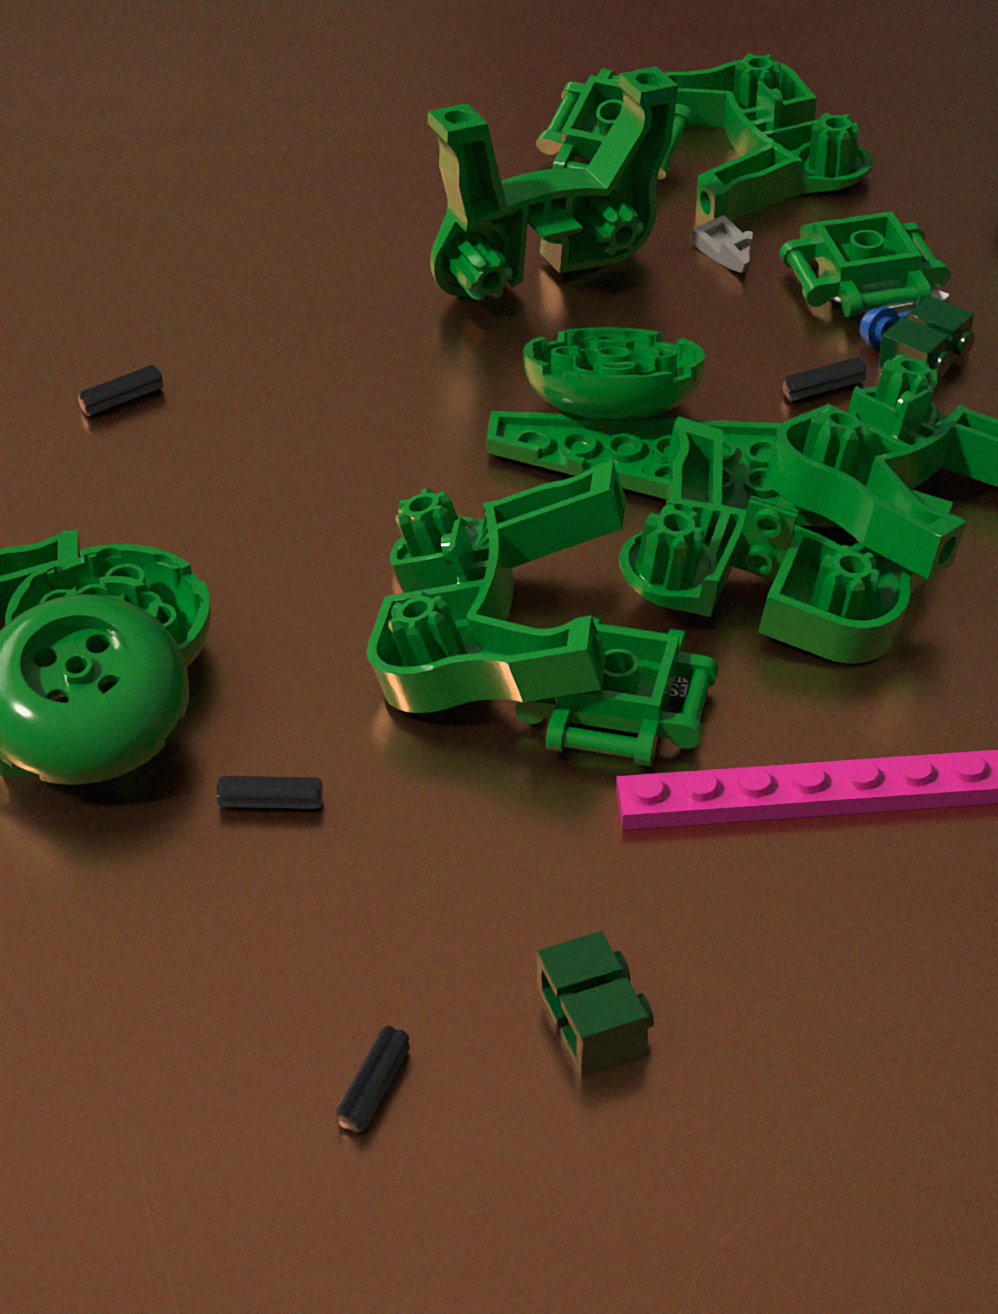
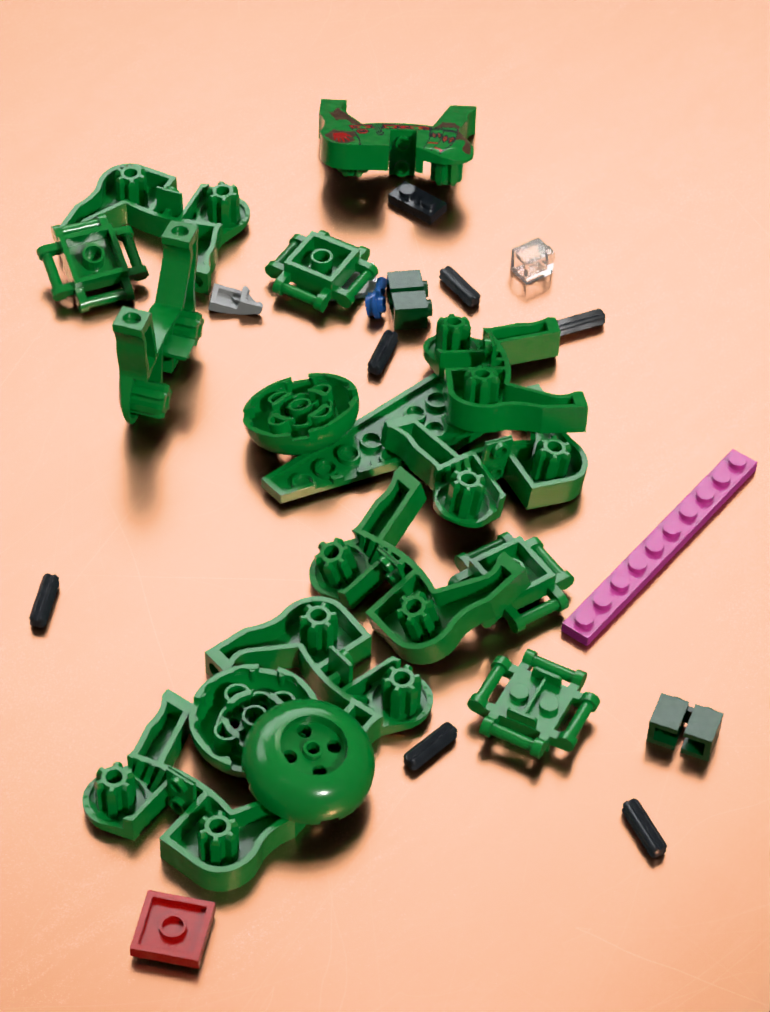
camera: 50 degrees left, 5 degrees up
none -> green animal [205,596,433,775]
none -> green brick [467,648,600,759]

